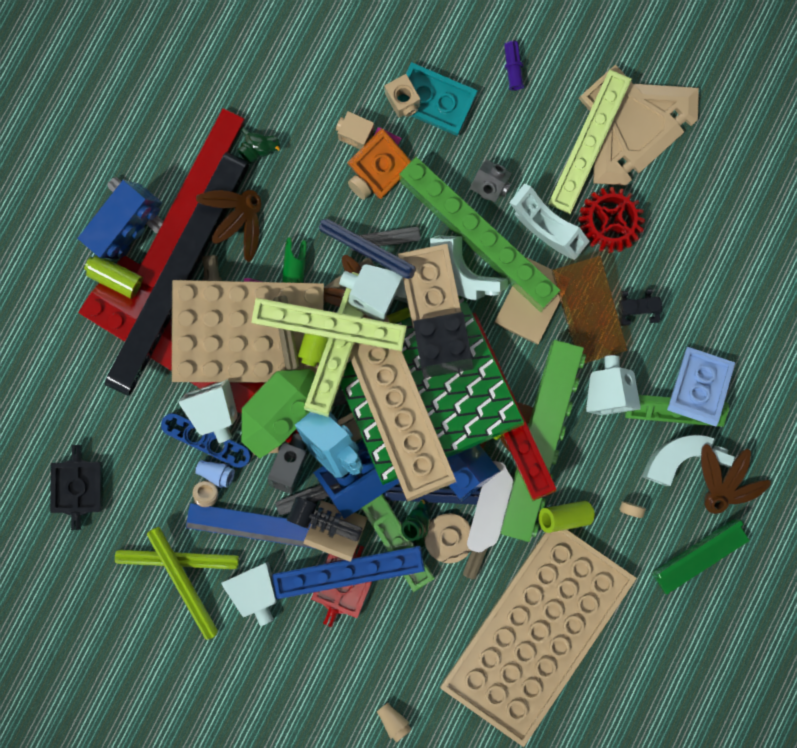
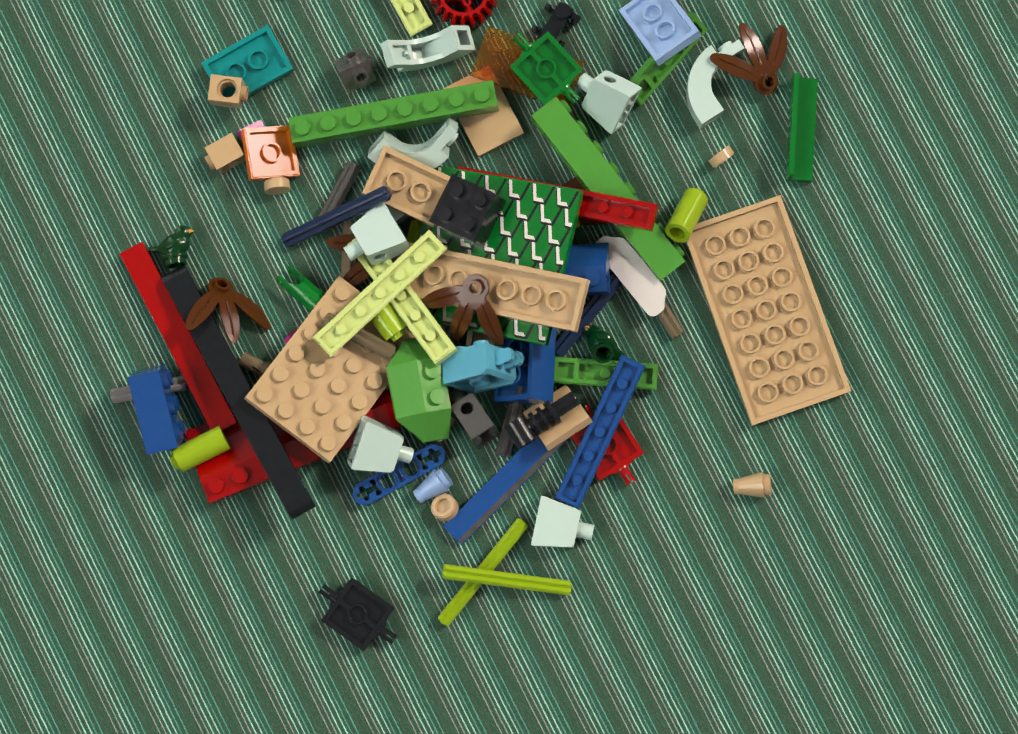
camera: 45 degrees left, 0 degrees up
tan tile [425,513,471,564] -> none
none -> reddish brown plant [422,274,504,346]
none -> green plate [509,31,583,105]

